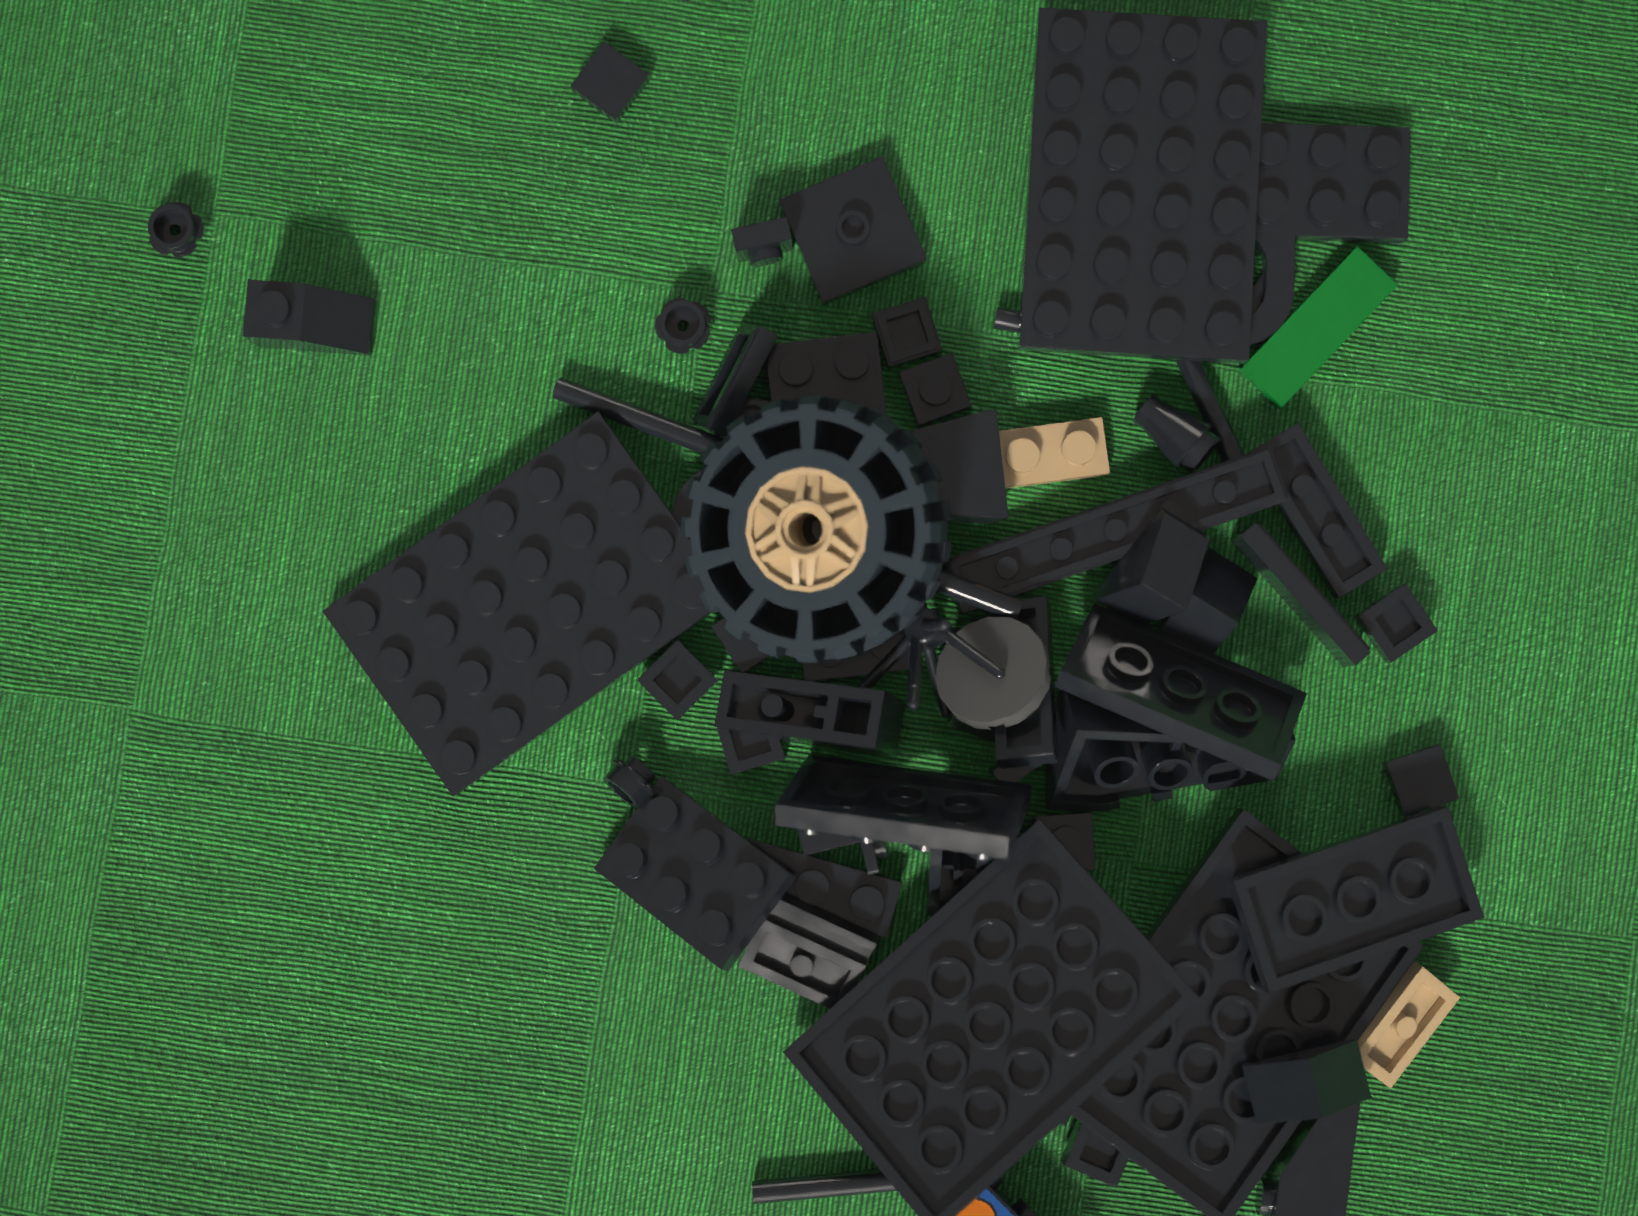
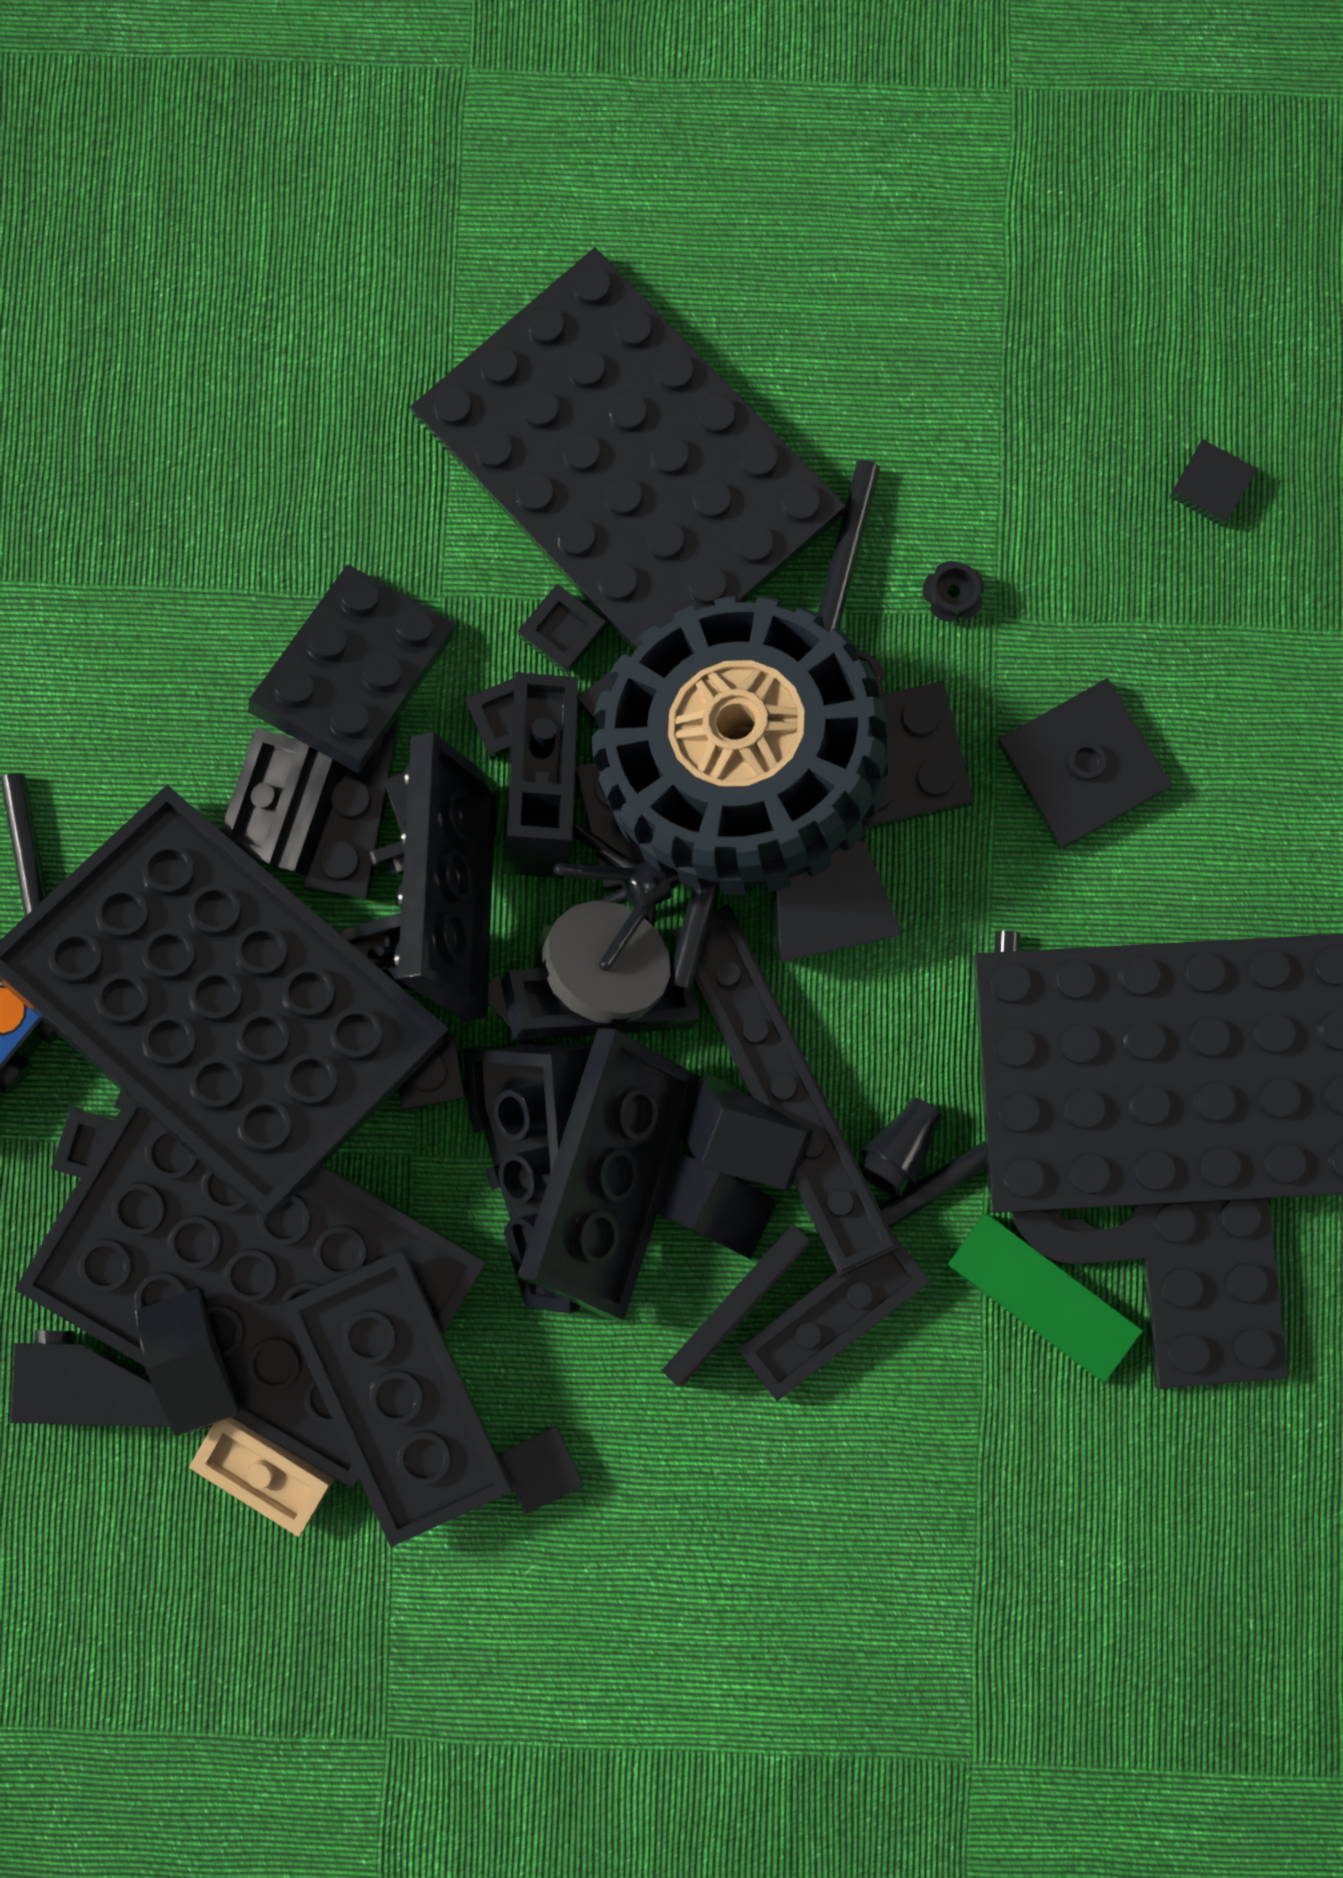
camera: 85 degrees right, 5 degrees down
black plate [148,202,204,258] -> none
black slope [243,279,376,356] -> none
black plate [603,756,656,808] -> none
black tile [692,325,778,437] -> none
black plate [731,217,792,267] -> none
black tile [871,297,943,370] -> none
black plate [898,353,972,428] -> none
tan plate [999,417,1110,489] -> none
black plate [1353,583,1438,663] -> none

